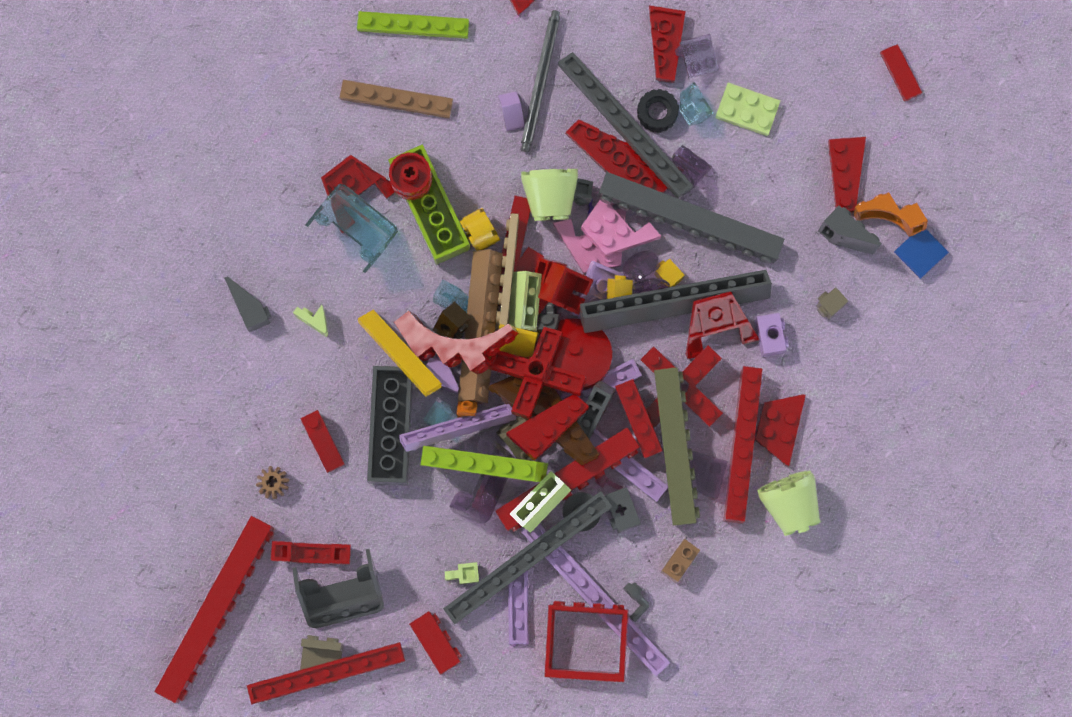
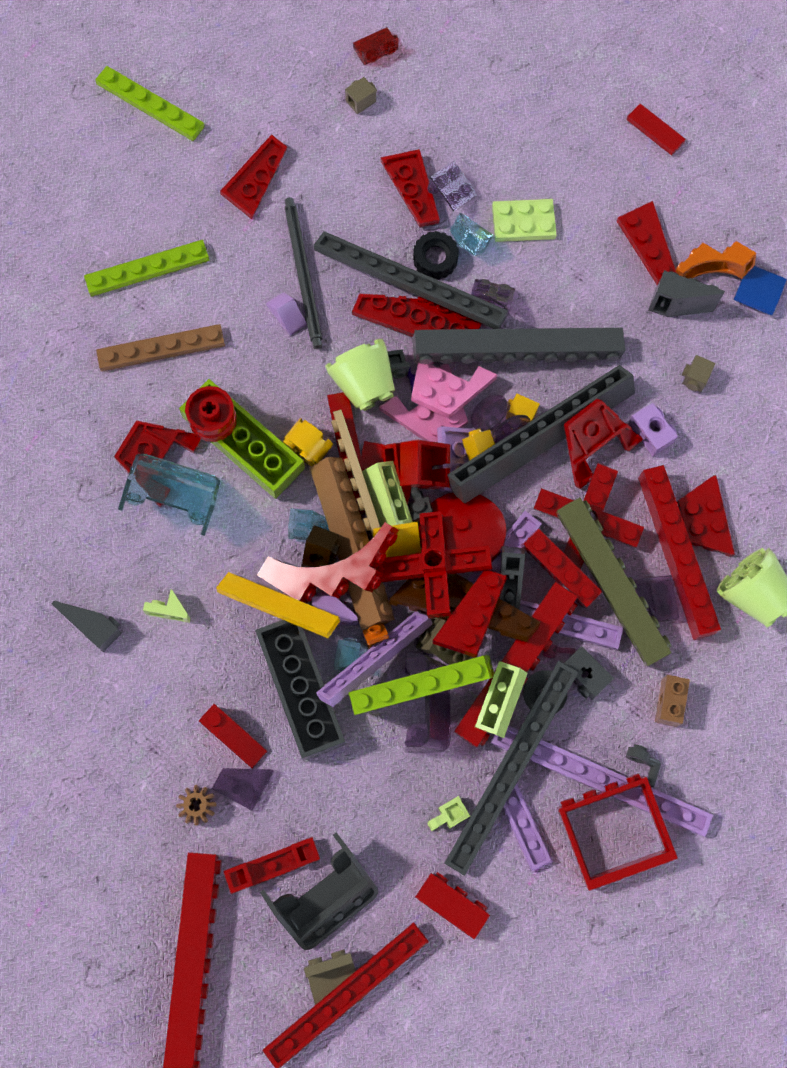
camera: 25 degrees left, 5 degrees down
none -> clear purple wing [212,768,274,811]

